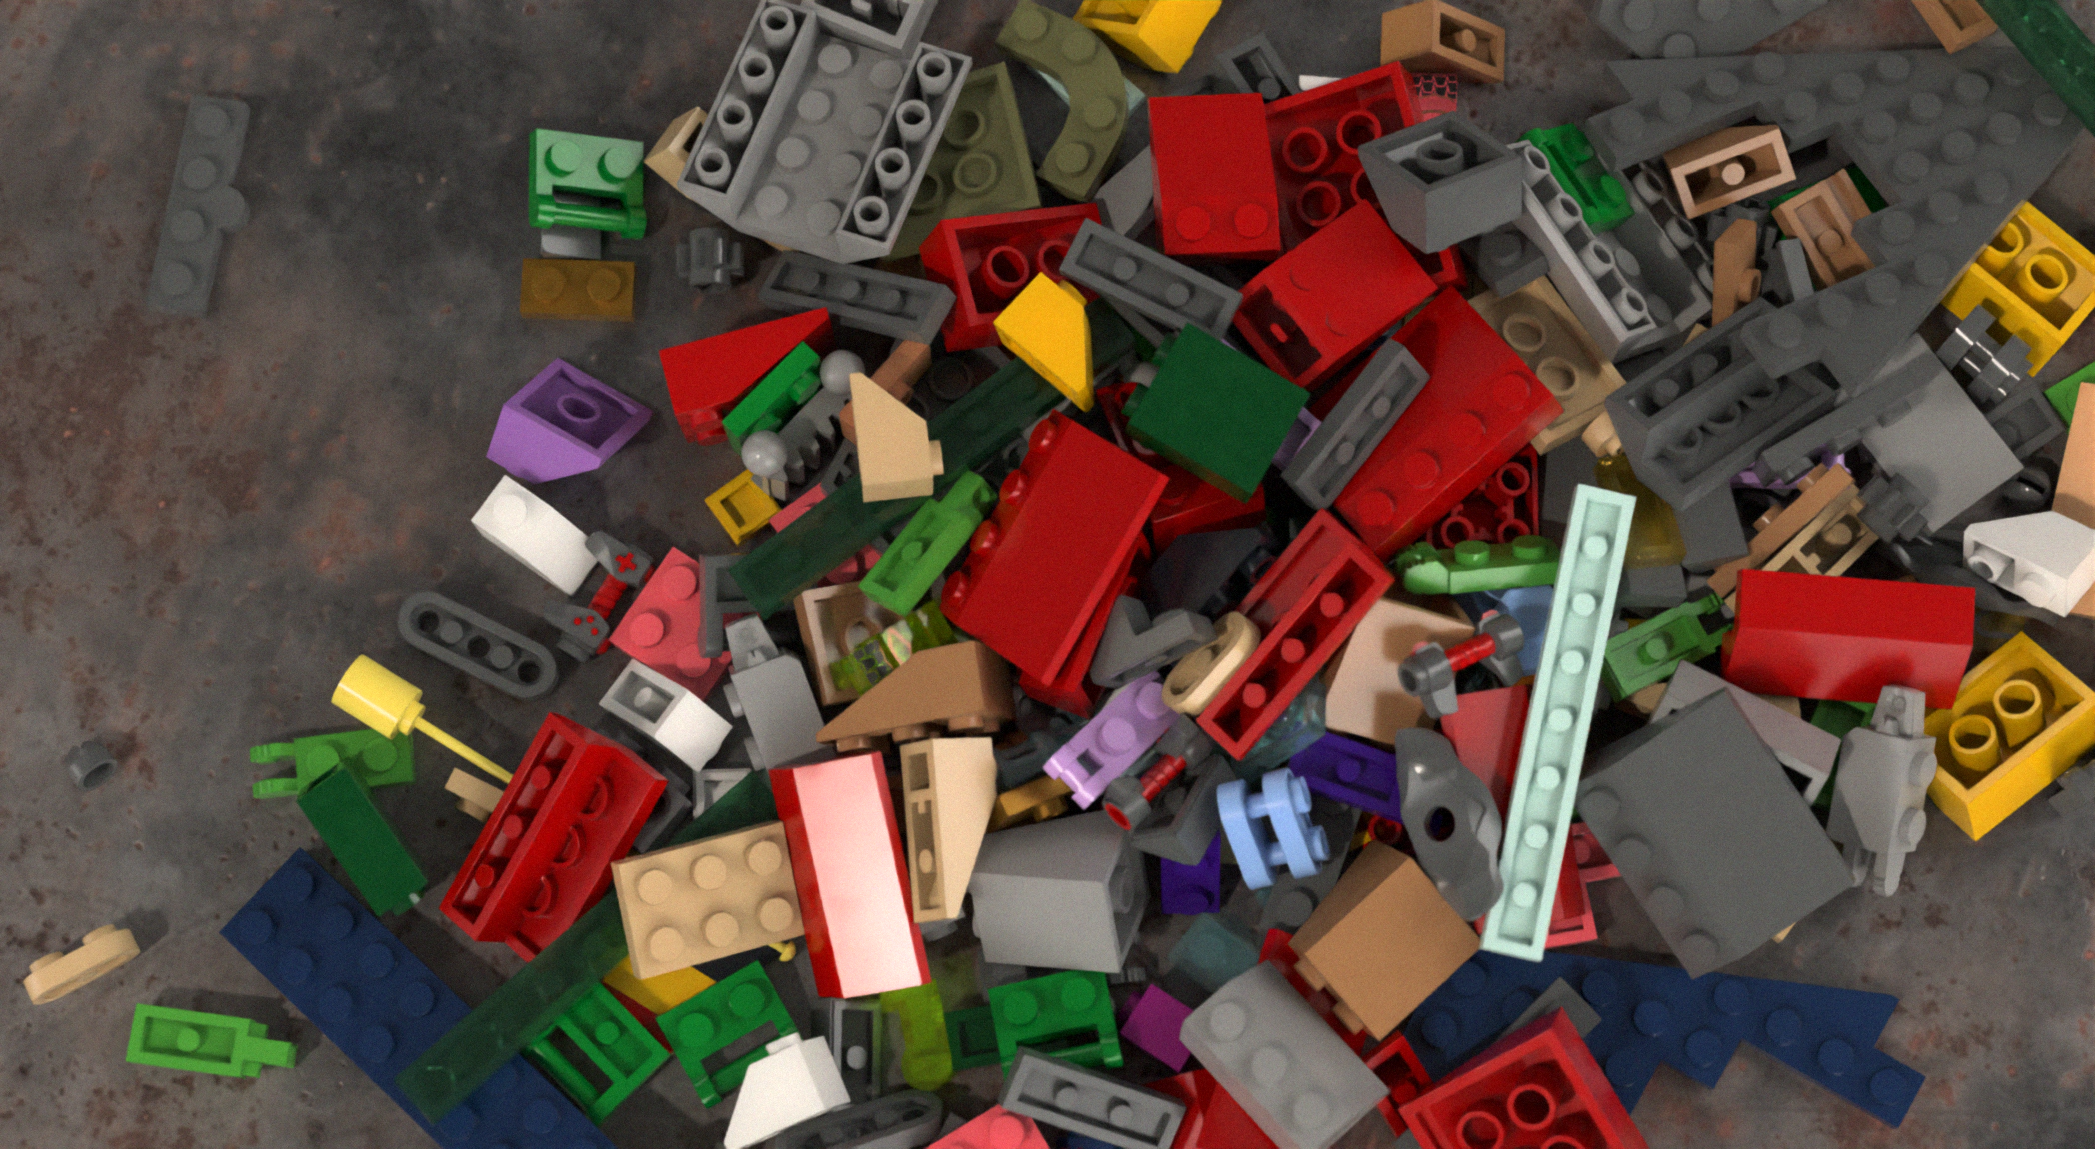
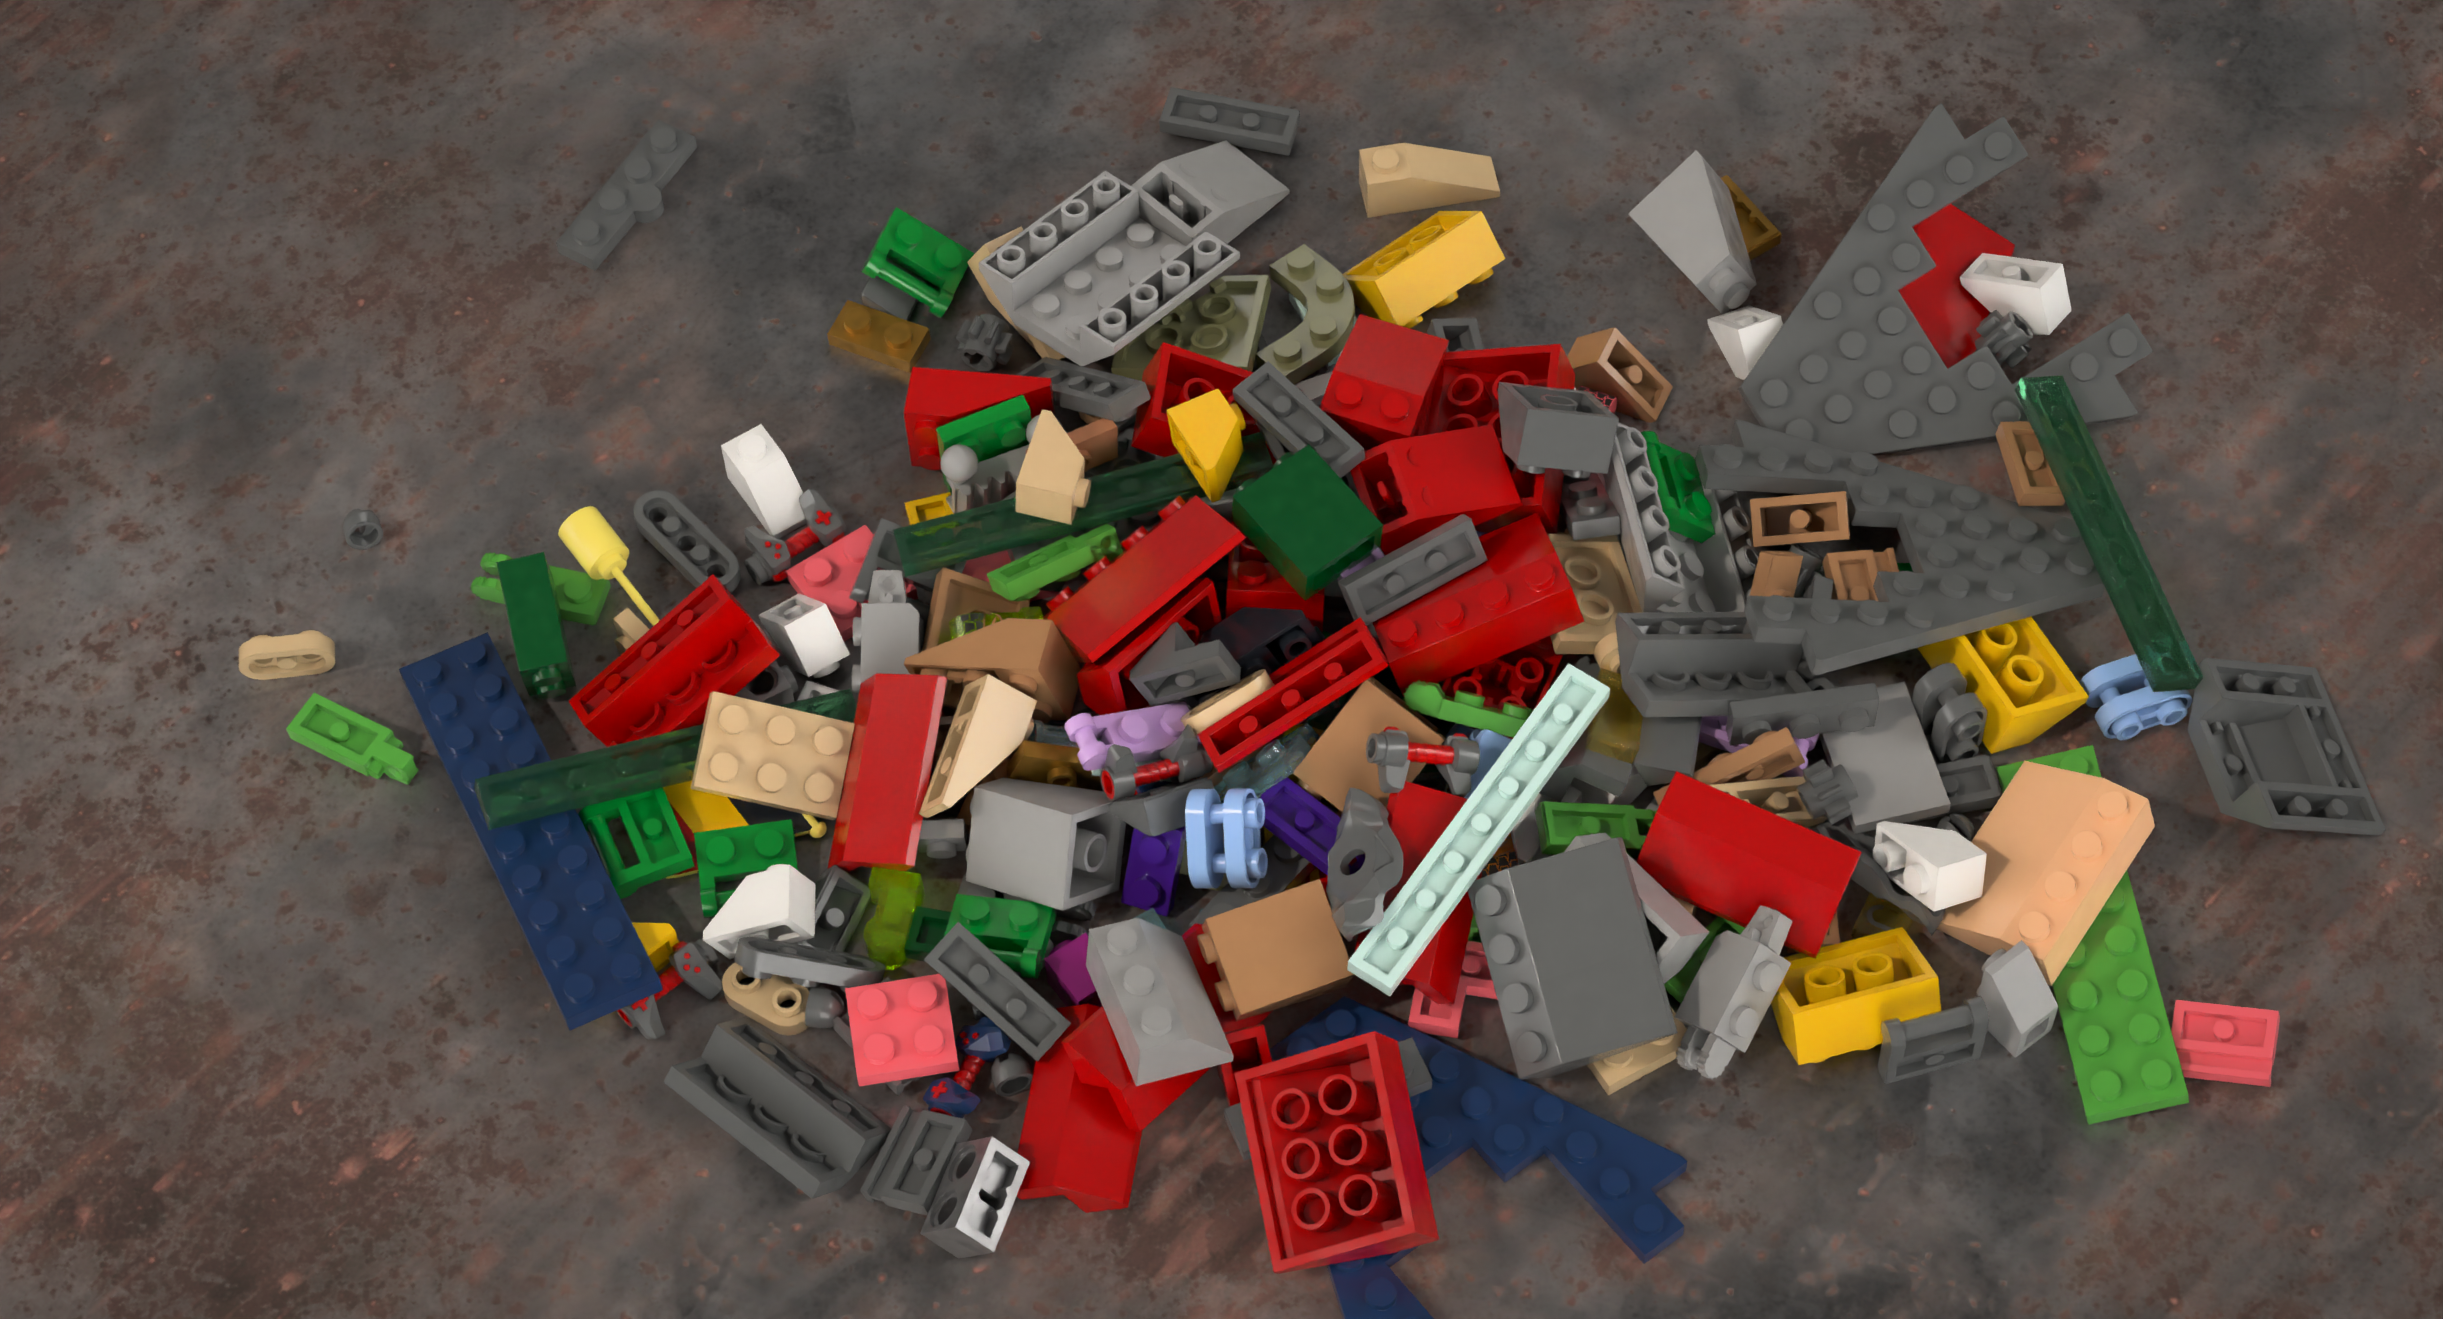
camera: 20 degrees right, 20 degrees down
medium lavender slope [486,358,653,484] -> none

